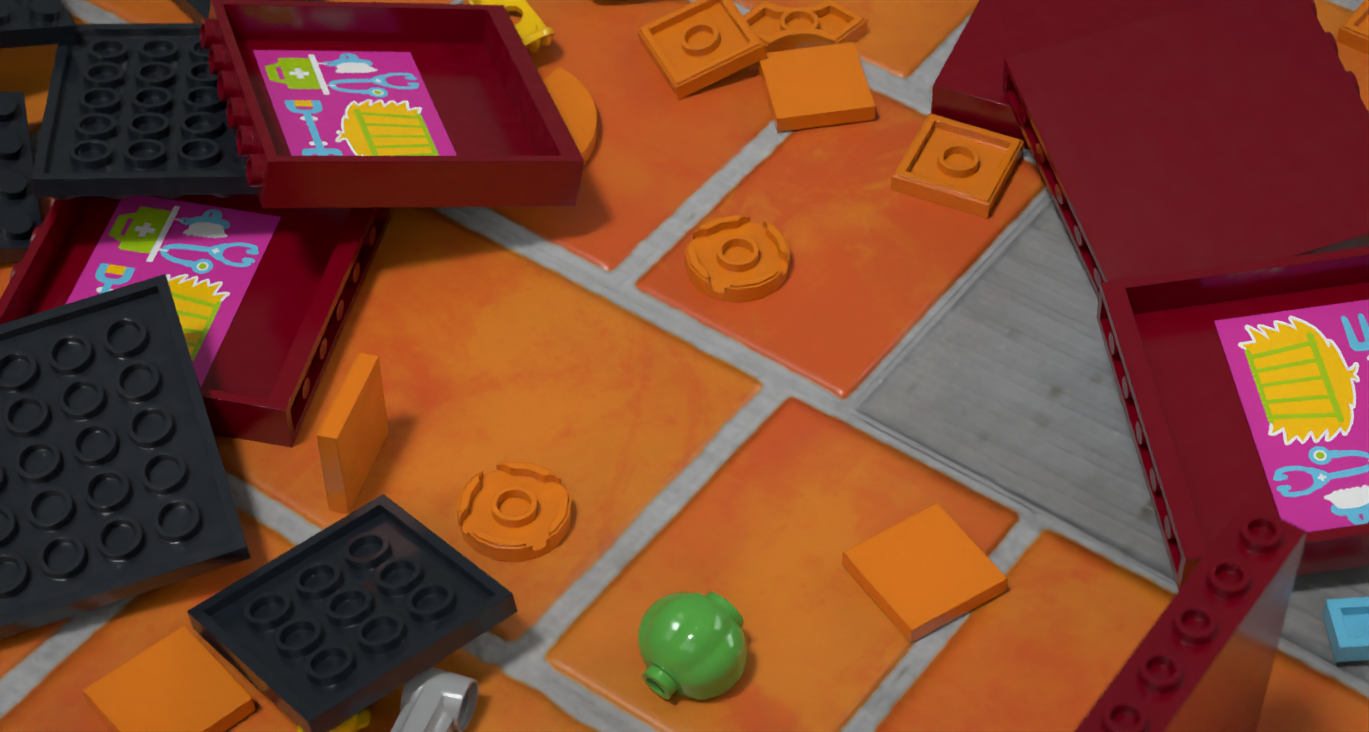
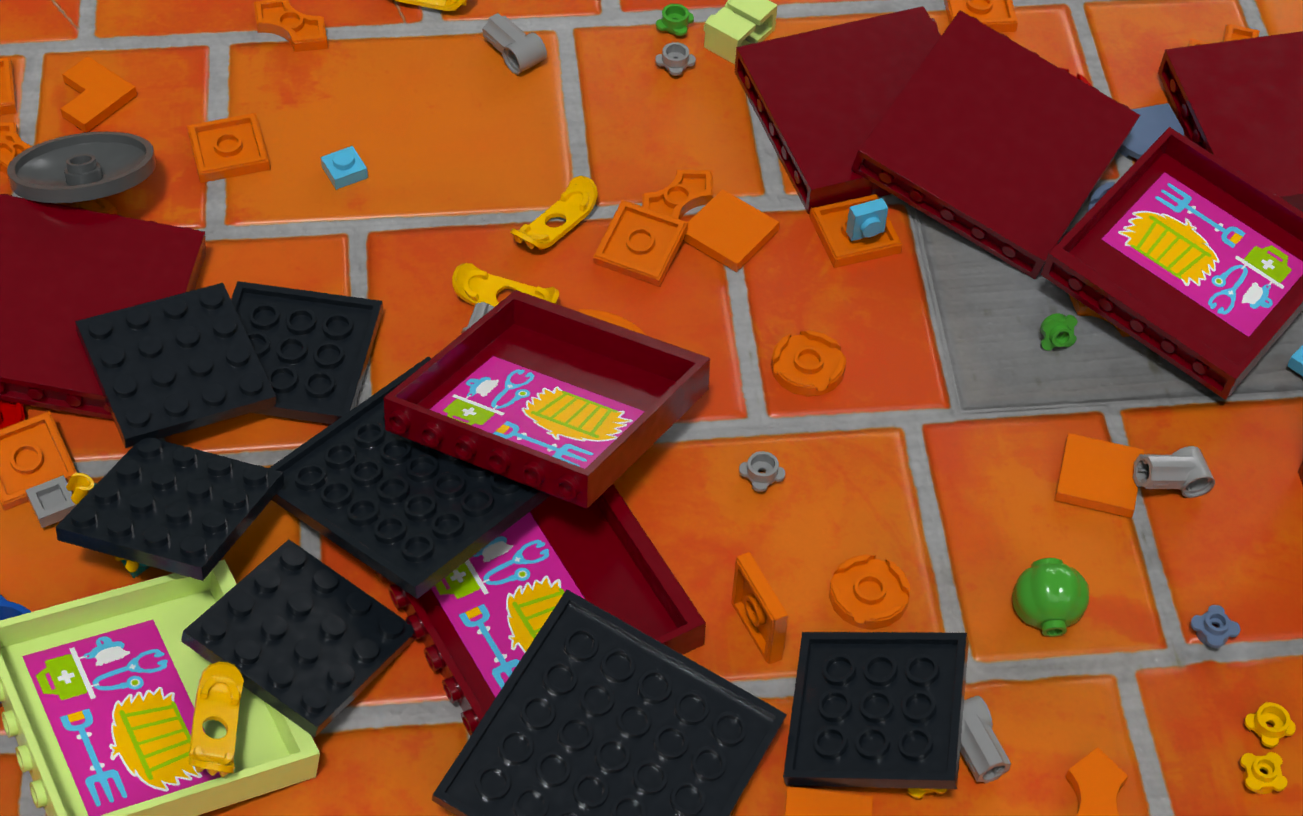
camera: 45 degrees left, 5 degrees up
none -> light grey plate [739,451,785,492]
none -> medium azure plate [846,198,888,241]
none -> bright green plate [1040,313,1078,351]
none -> light grey piece [1133,446,1215,498]

